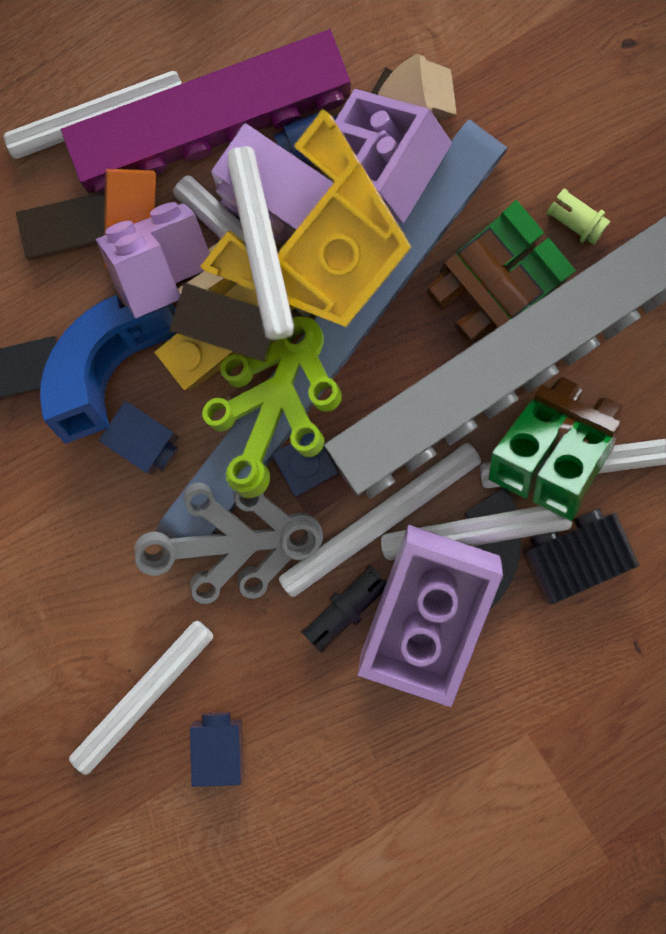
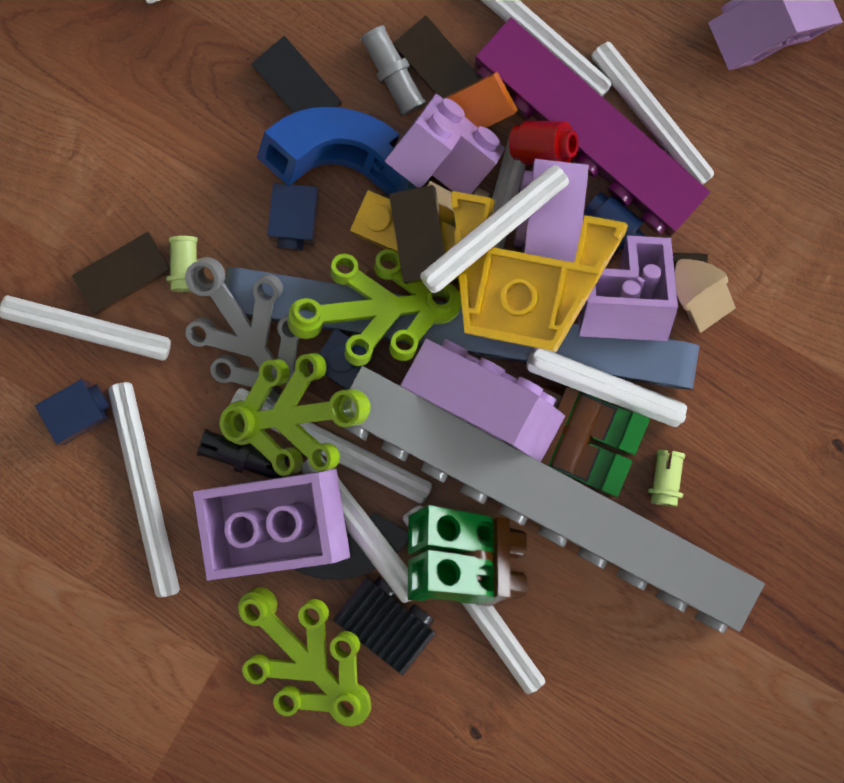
camera: 60 degrees right, 0 degrees up
none -> dark brown tile [72,232,170,315]
none -> white axle [108,382,180,598]
none -> yellowish green pin [166,236,198,292]
none -> lime plant [219,353,371,476]
none -> lime plant [238,587,371,726]
none -> light grey pin [360,25,426,116]
none -> lavender brick [400,338,565,462]
none -> red brick [509,121,579,165]
none -> white axle [526,348,687,427]
none -> white axle [591,42,714,185]

